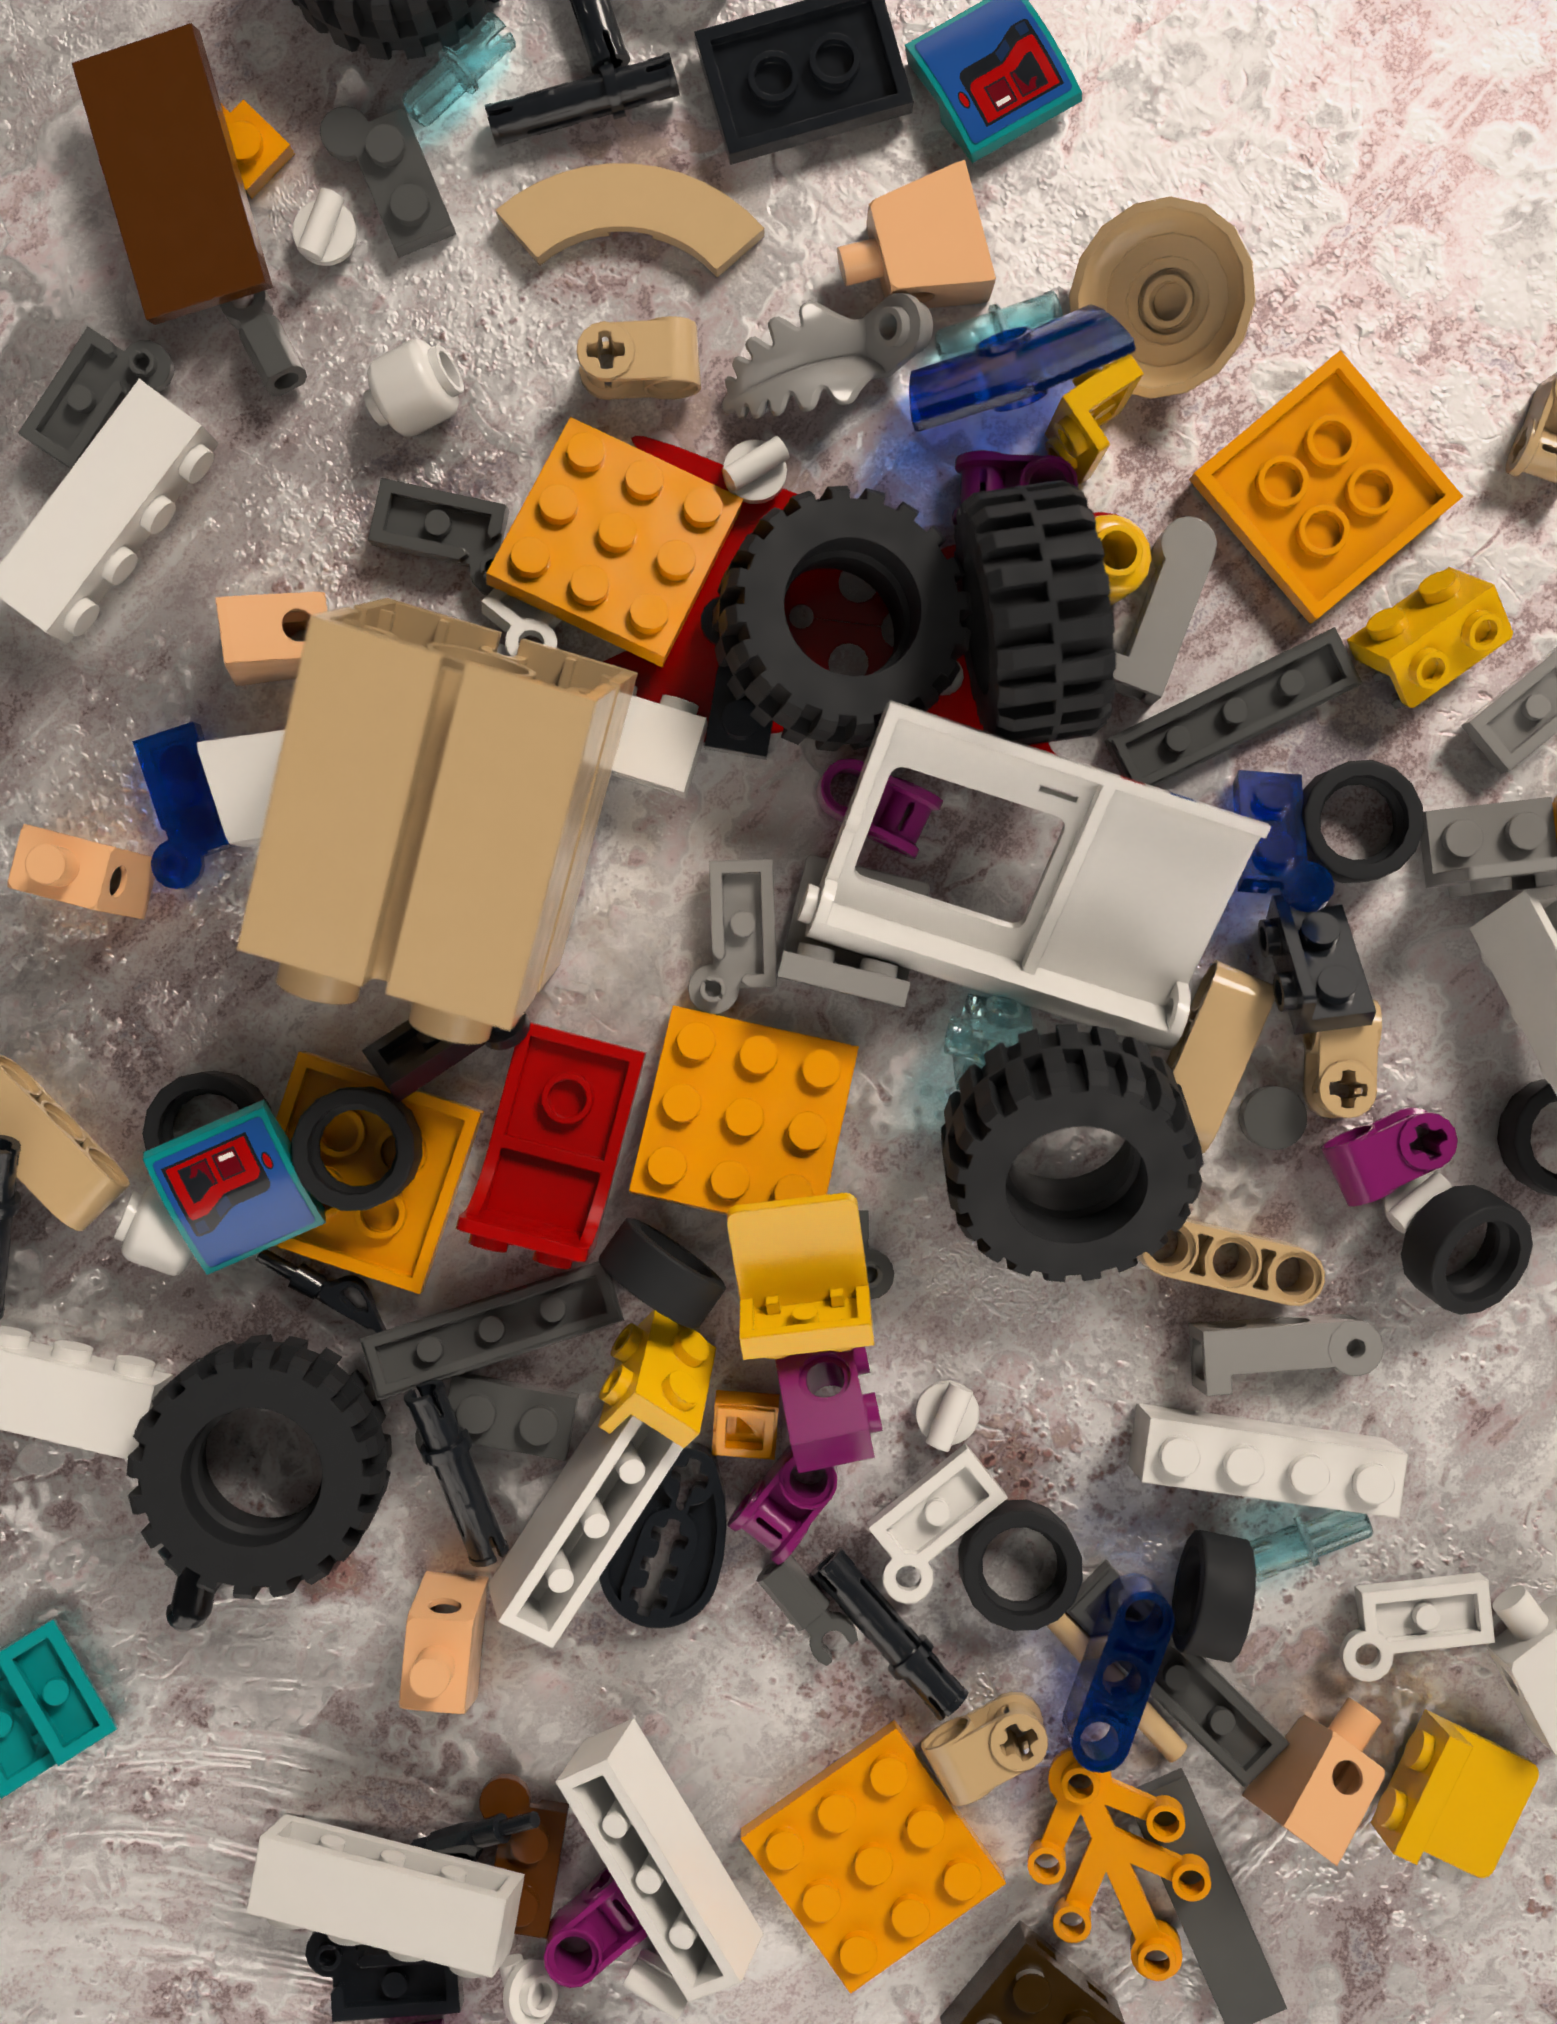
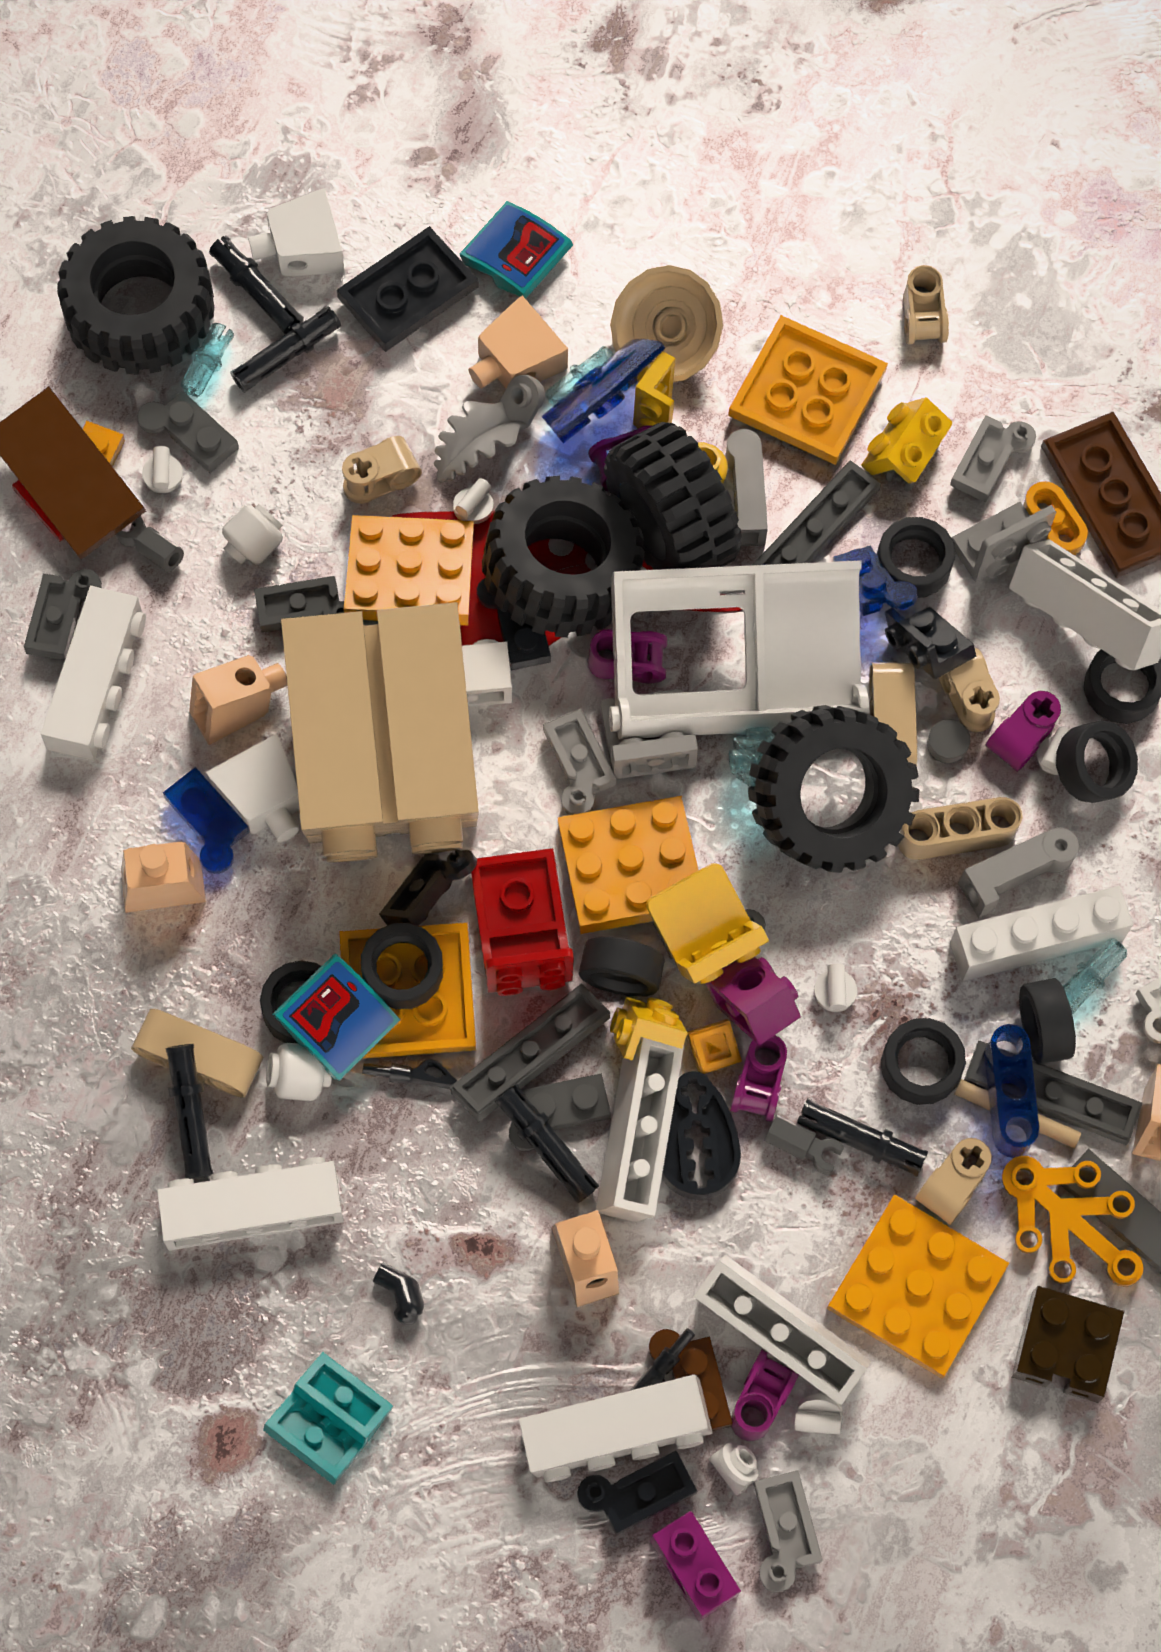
camera: 25 degrees left, 20 degrees down
black tyre [127,1334,392,1599] -> none
tan tile [495,163,765,278] -> none
white hinge [867,1443,1008,1604] -> none

